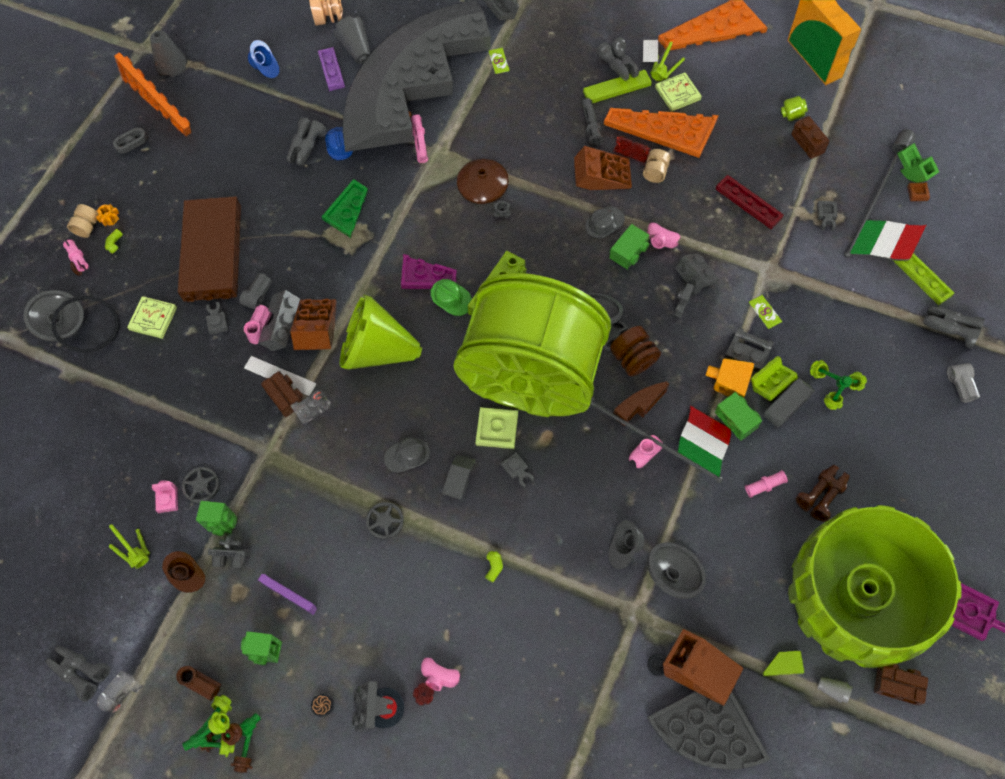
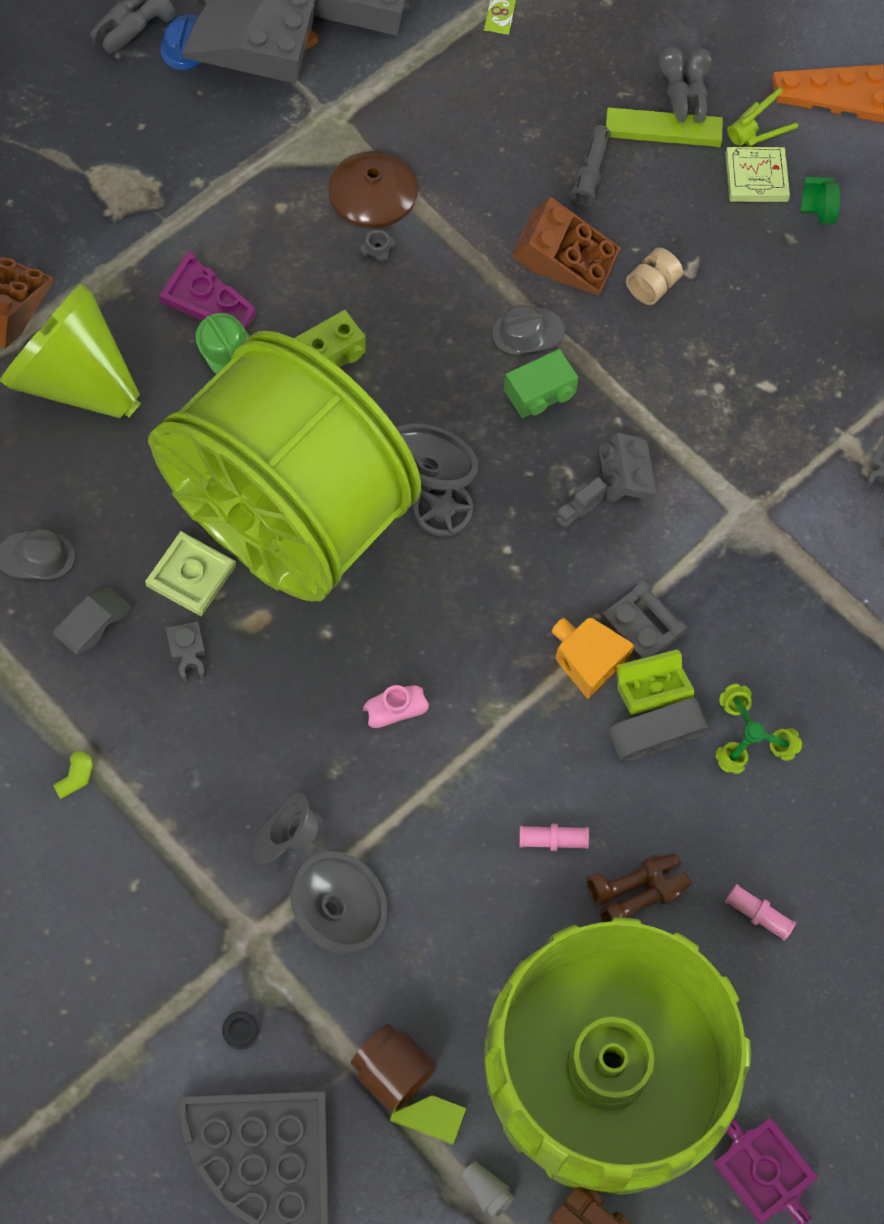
camera: 15 degrees right, 0 degrees up
green wing [322,179,368,238] -> none
bright pink pin [411,115,428,163] -> none
flag [589,393,731,483] -> none
orange wing [604,108,719,158] -> none
reddish brown wheel [610,326,661,376] -> none
clear red hinge [613,136,652,163] -> none
reddish brown slope [613,381,669,426] -> none
white sticker [643,40,658,62] -> none
bright pink piece [646,222,680,249] -> none
dark orange slope [663,629,744,706] -> none
bright green brick [714,392,762,441] -> none
dark red plate [715,175,784,230] -> none
lime sticker [749,295,782,329] -> none
none -> reddish brown piece [350,1024,438,1114]
none -> bright pink pin [725,884,796,941]
none -> green piece [800,177,840,225]

